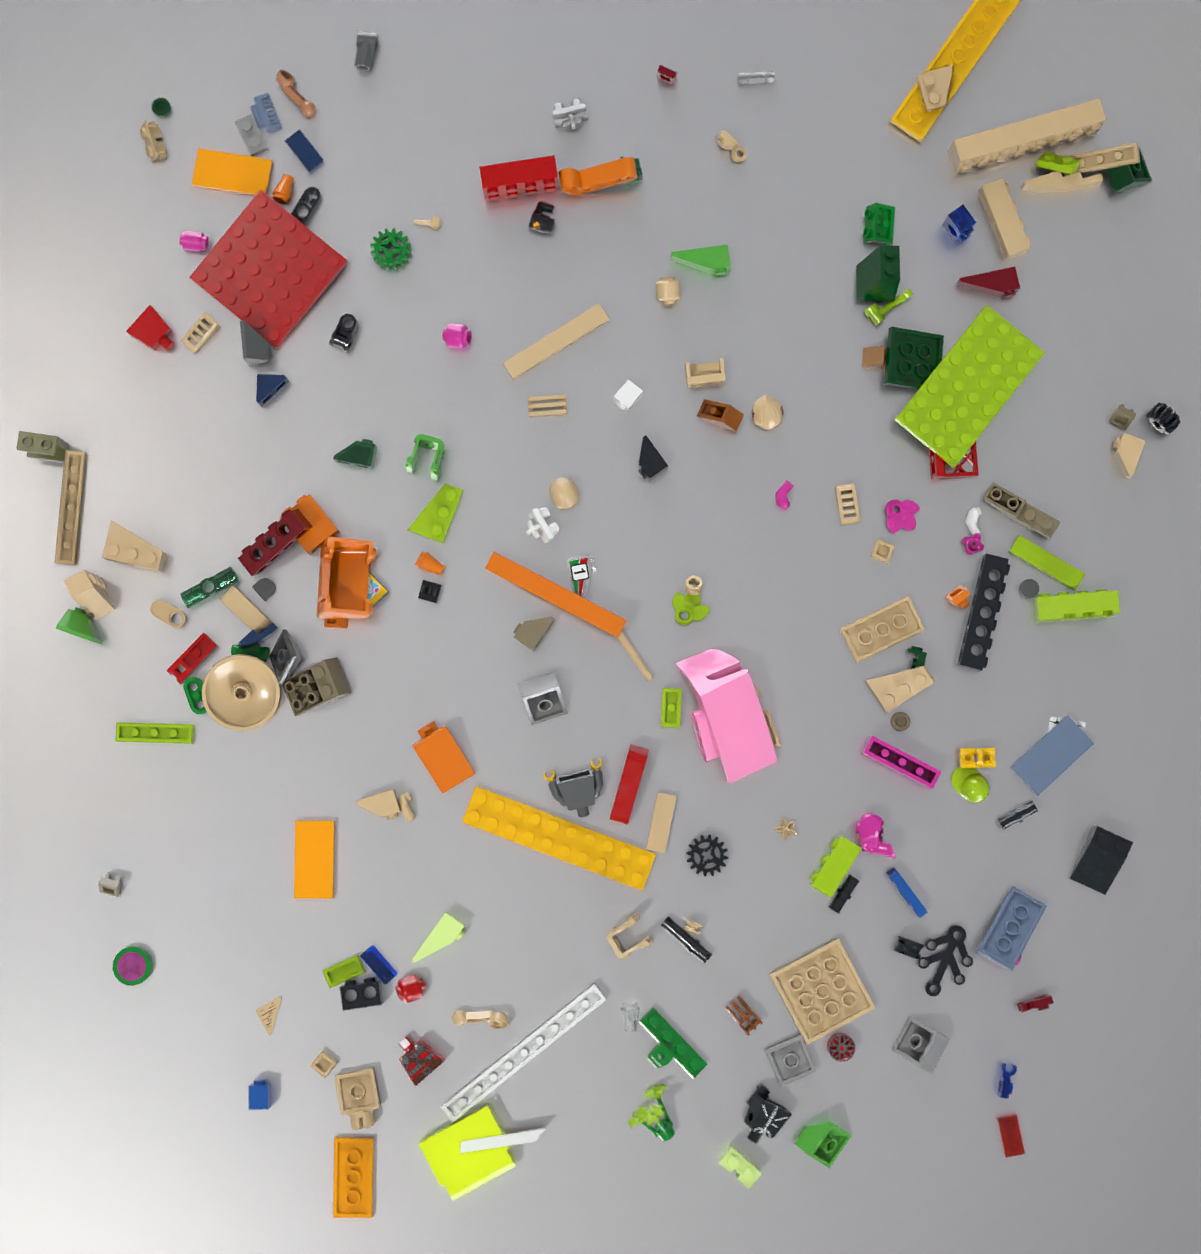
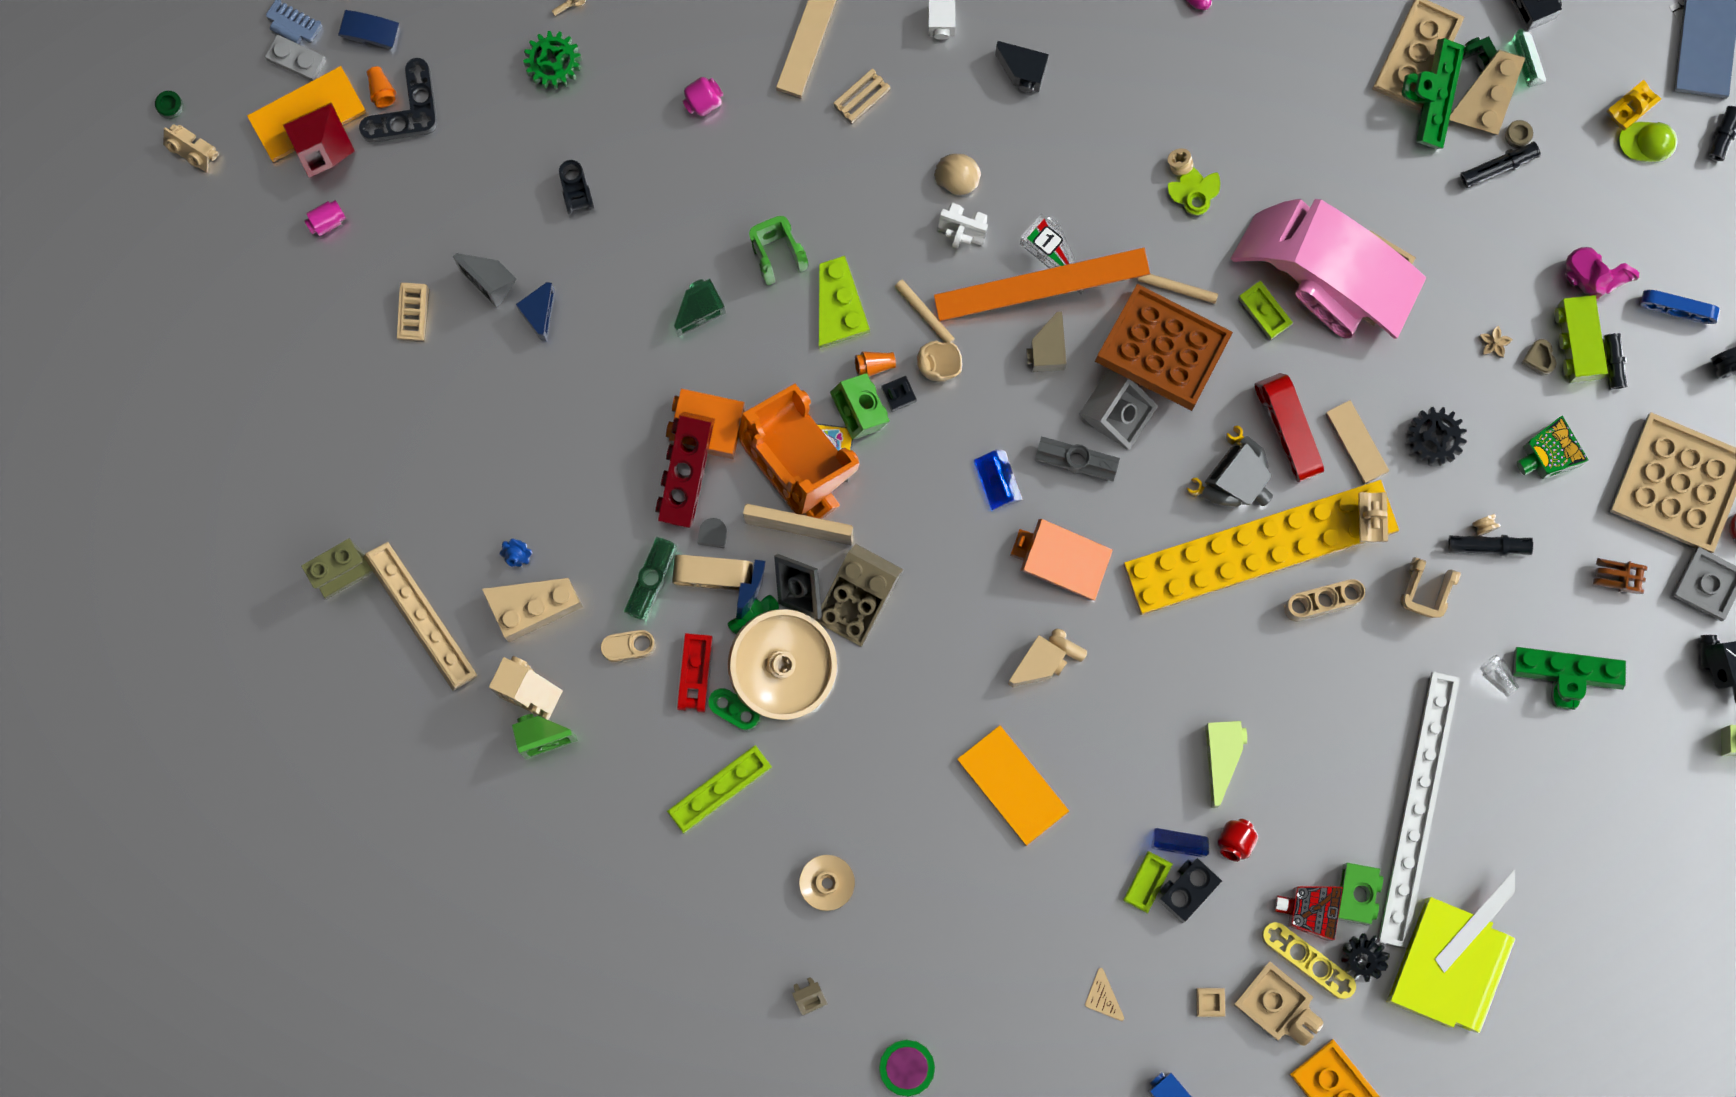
camera: 40 degrees left, 5 degrees down
red torso [126,305,175,351] -> none
red plate [189,189,348,349] -> none
tan piece [452,1010,509,1029] -> none
plant [628,1084,675,1141] -> none
dark pink brick [861,736,941,789] -> none
none -> dark red slope [283,102,355,178]
none -> blue plant [500,539,532,567]
none -> tan tile [743,504,853,545]
none -> tan dish [799,855,855,911]
none -> bright green brick [830,373,890,440]
none -> tan bar [895,279,955,343]
none -> tan hair [917,340,963,382]
none -> clear blue slope [974,450,1022,510]
none -> dark grey piece [1035,436,1120,481]
none -> dark orange plate [1095,284,1233,411]
none -> light yellow beam [1262,922,1356,999]
none -> tan beam [1284,579,1365,621]
none -> bright green brick [1338,863,1383,925]
none -> black gear [1341,933,1390,982]
none -> tan hips [1358,492,1388,542]
none -> green plate [1401,38,1465,149]
none -> black pin [1460,141,1541,188]
none -> clear green slope [1512,29,1546,87]
none -> torso [1517,415,1588,479]
none -> dark tan tile [1521,339,1557,375]

